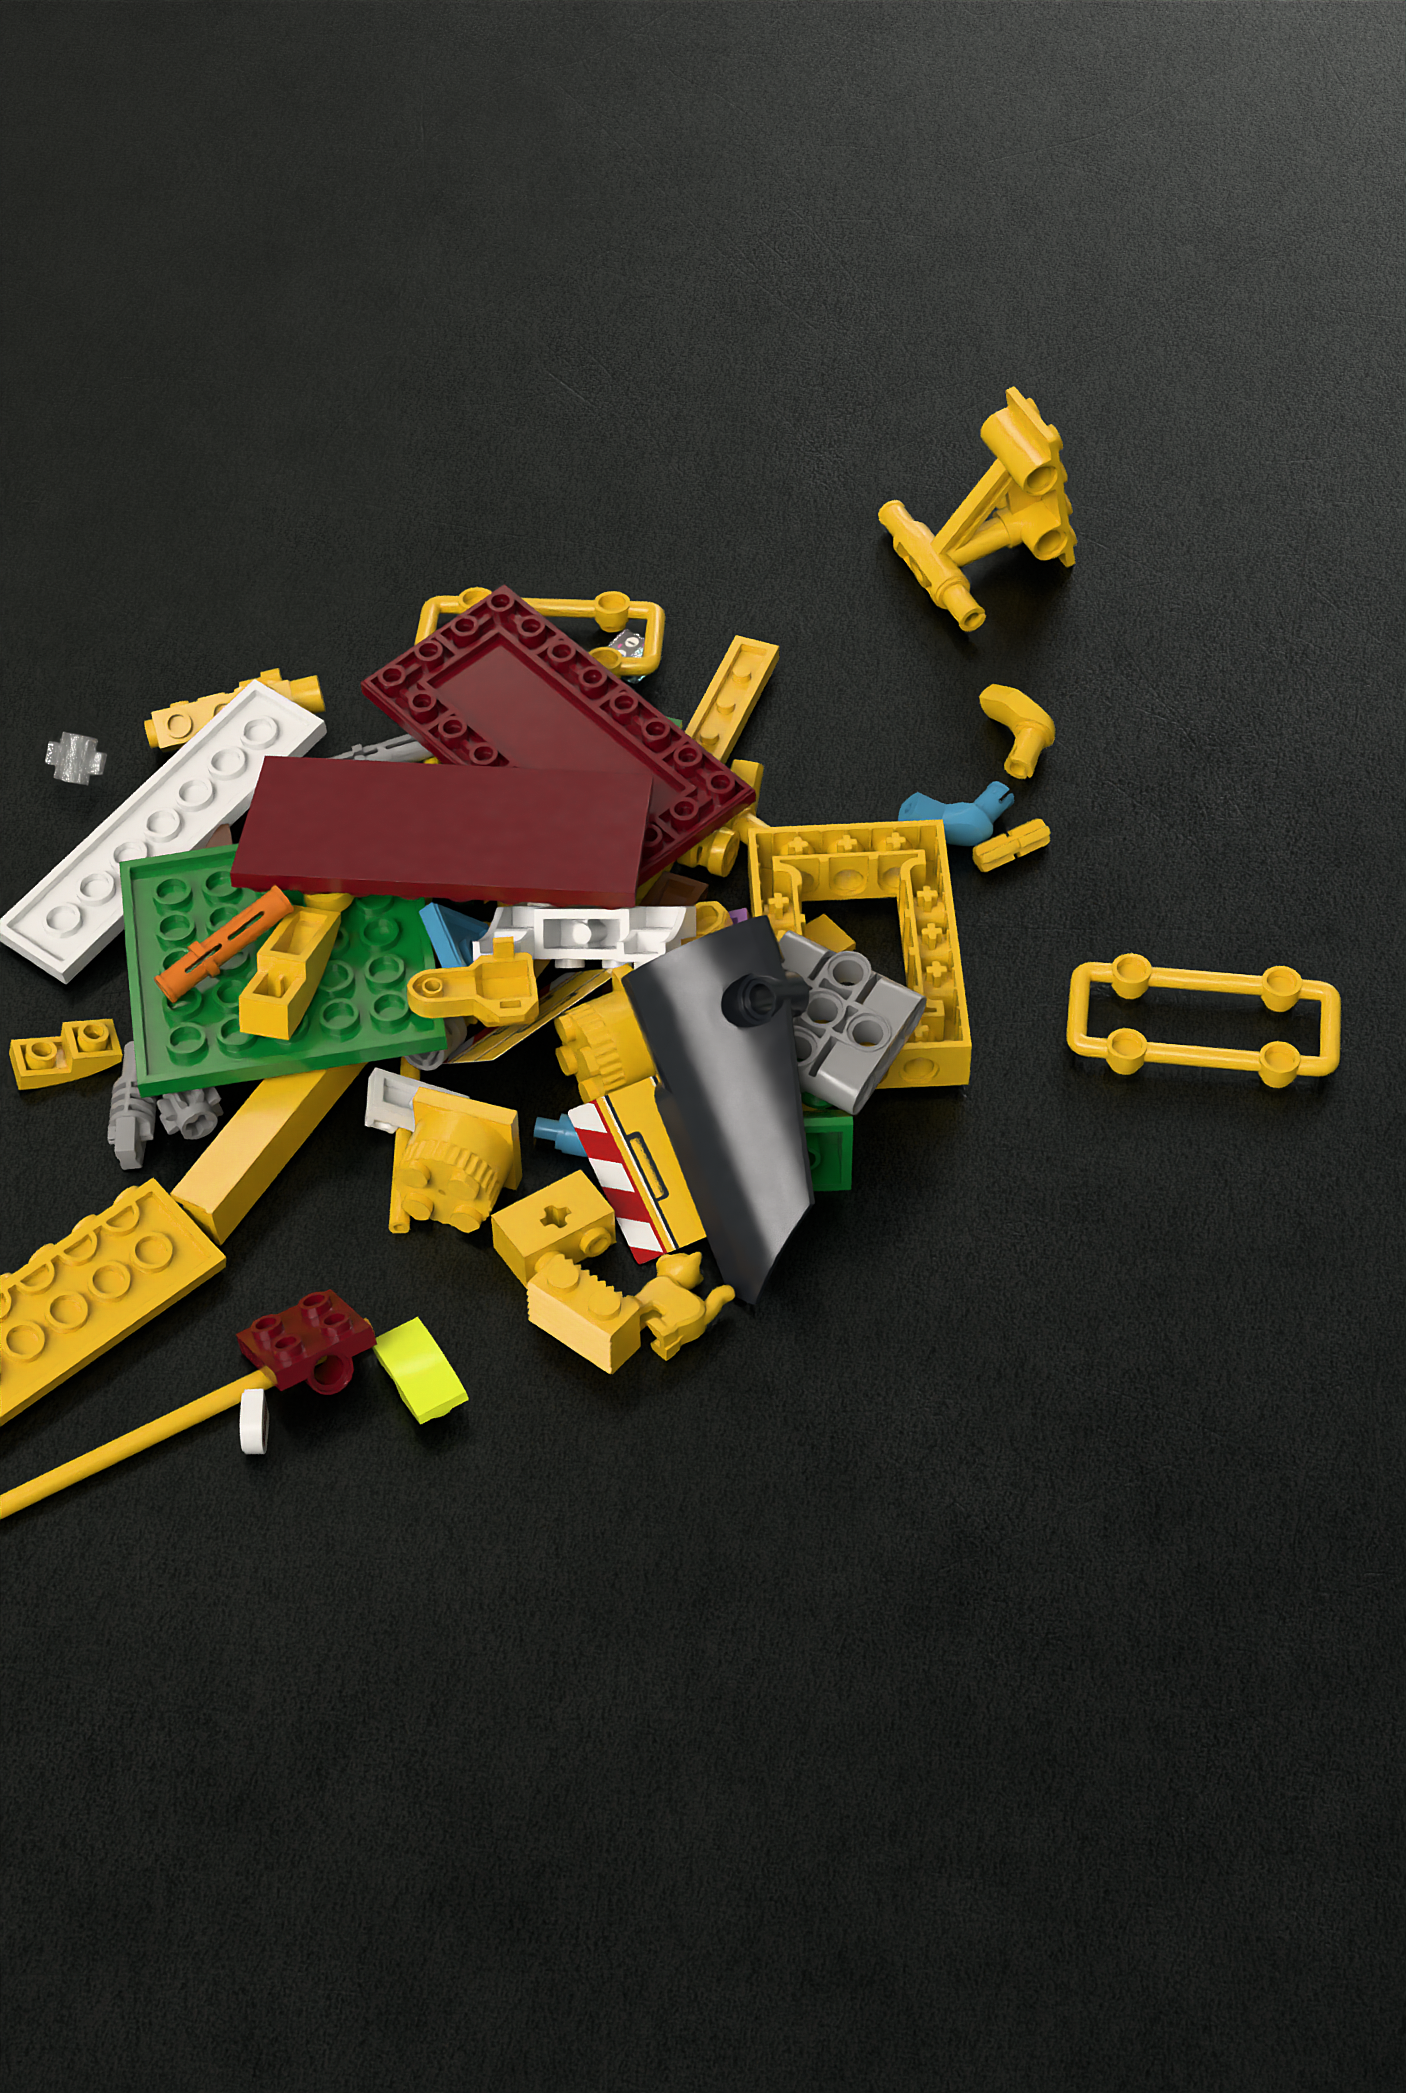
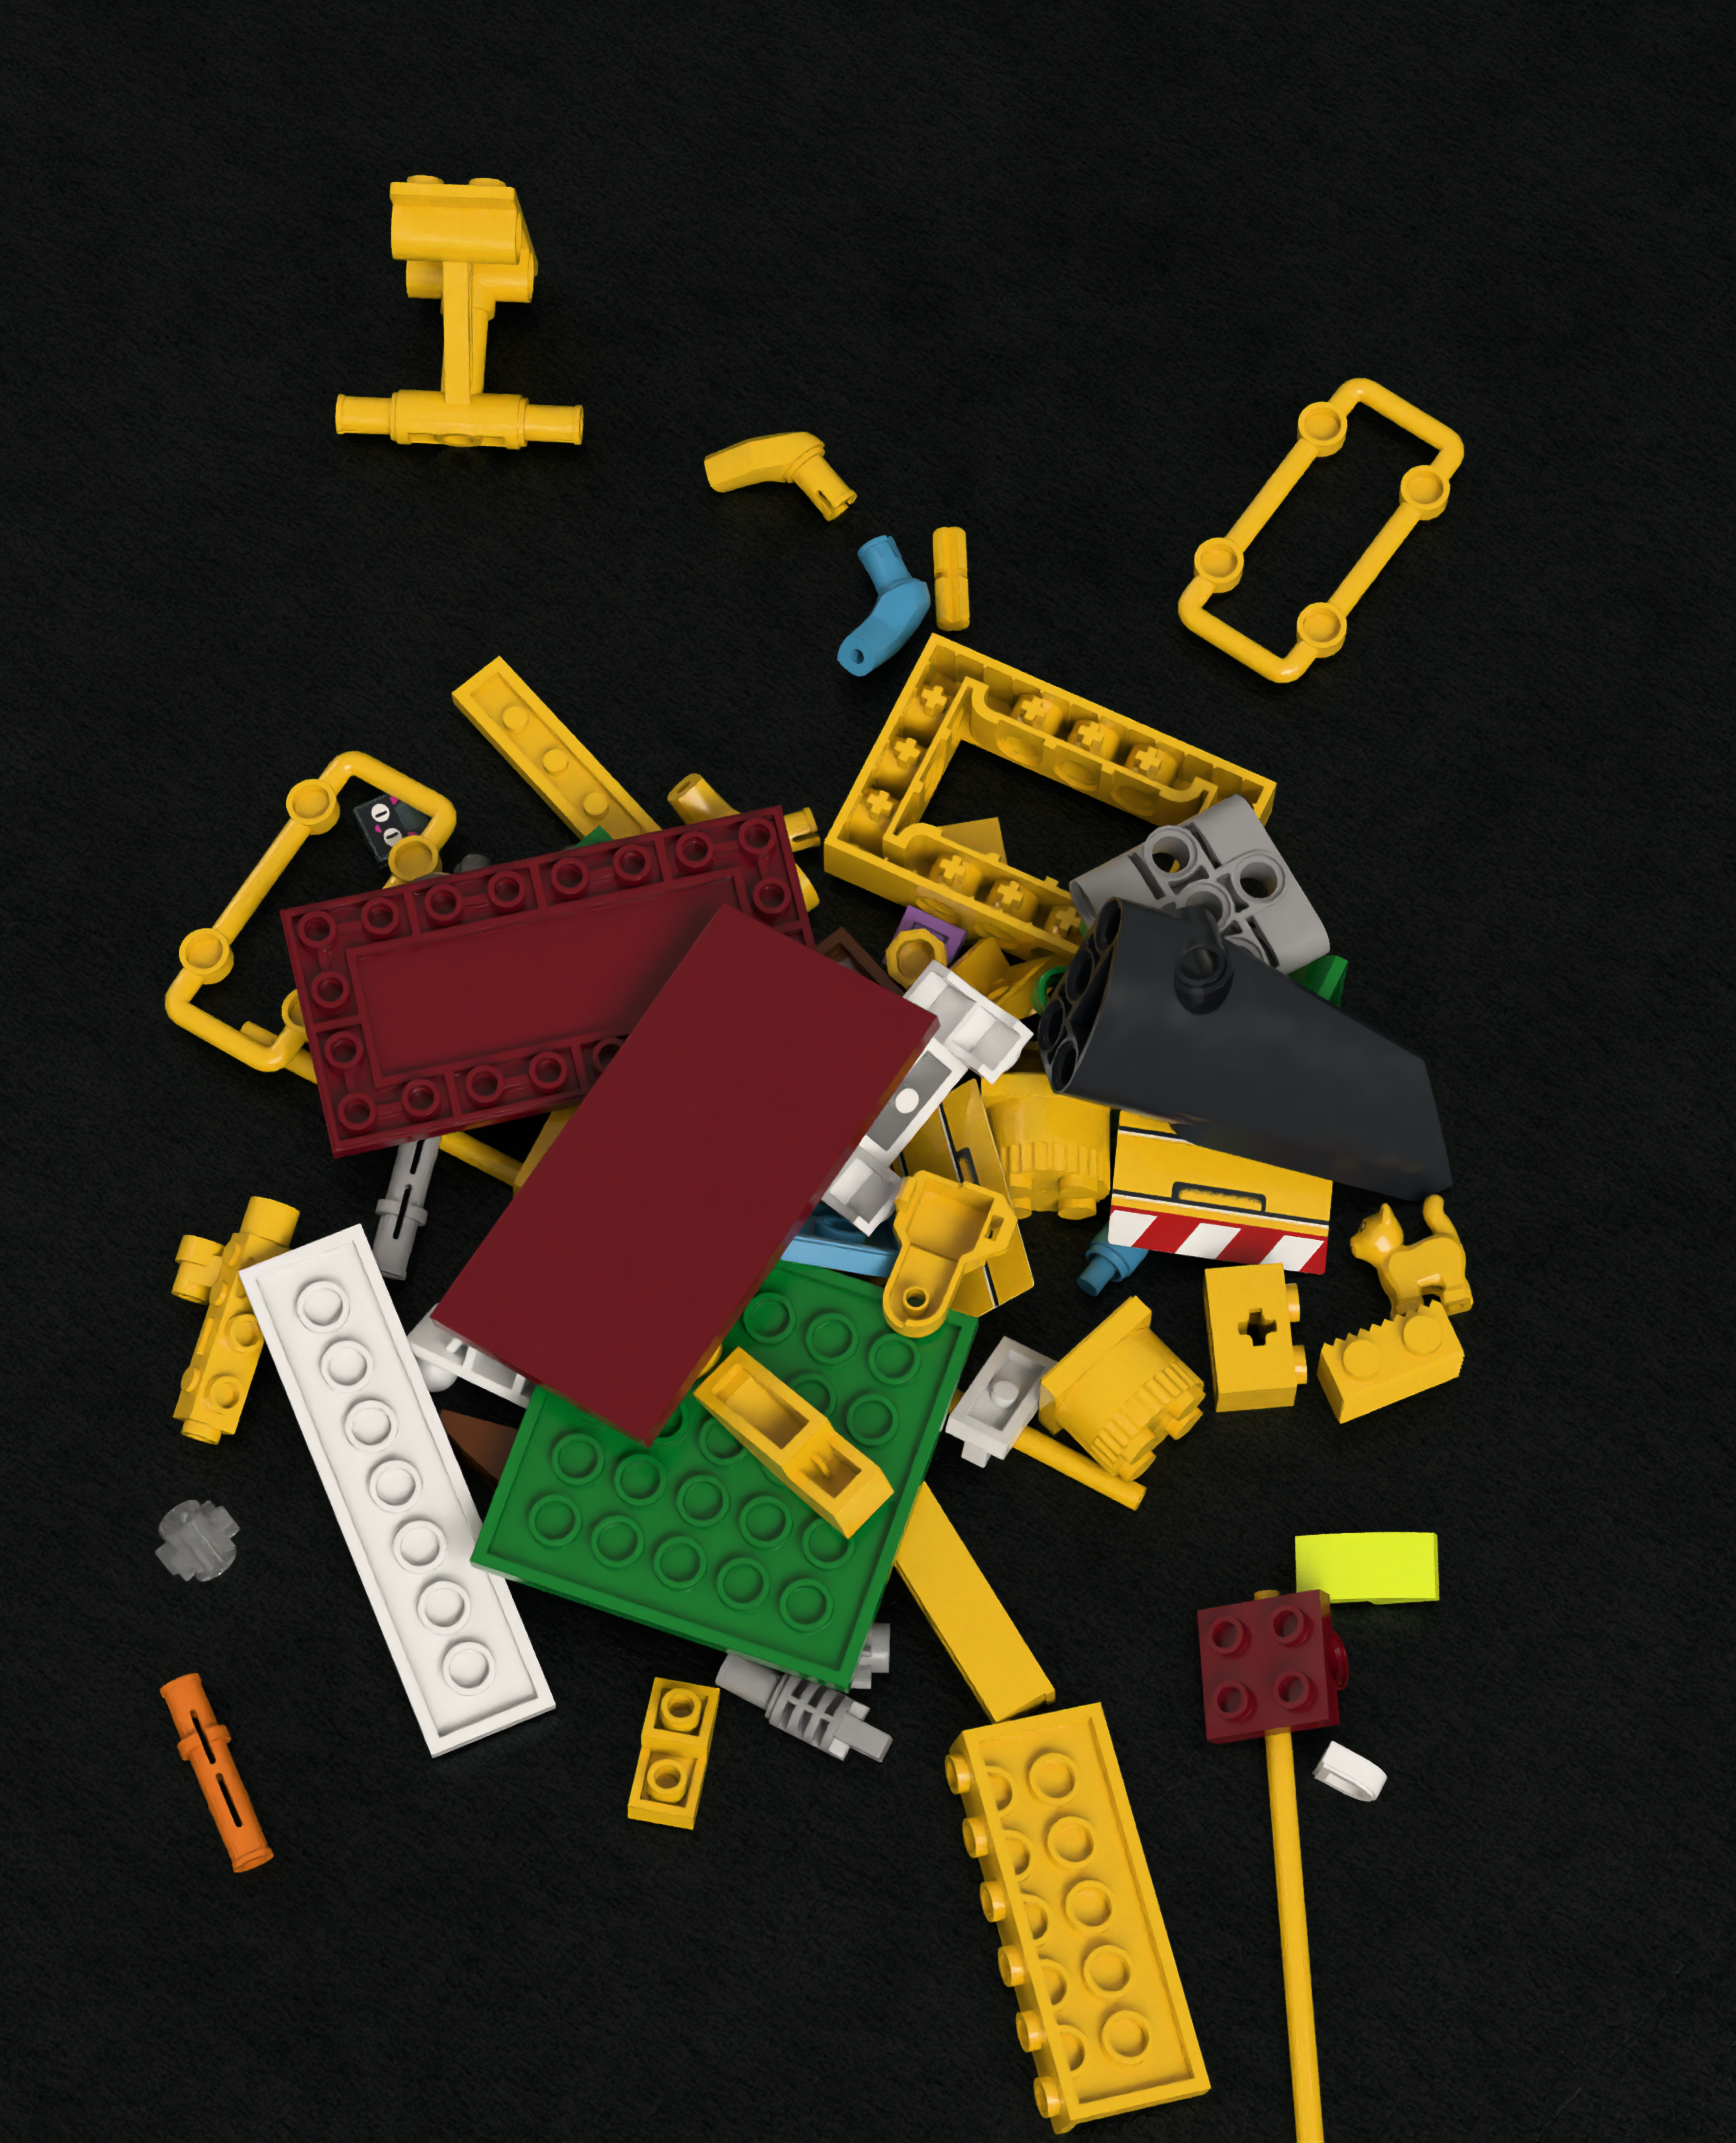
camera: 60 degrees left, 20 degrees up
orange pin [154,885,294,1004] -> none

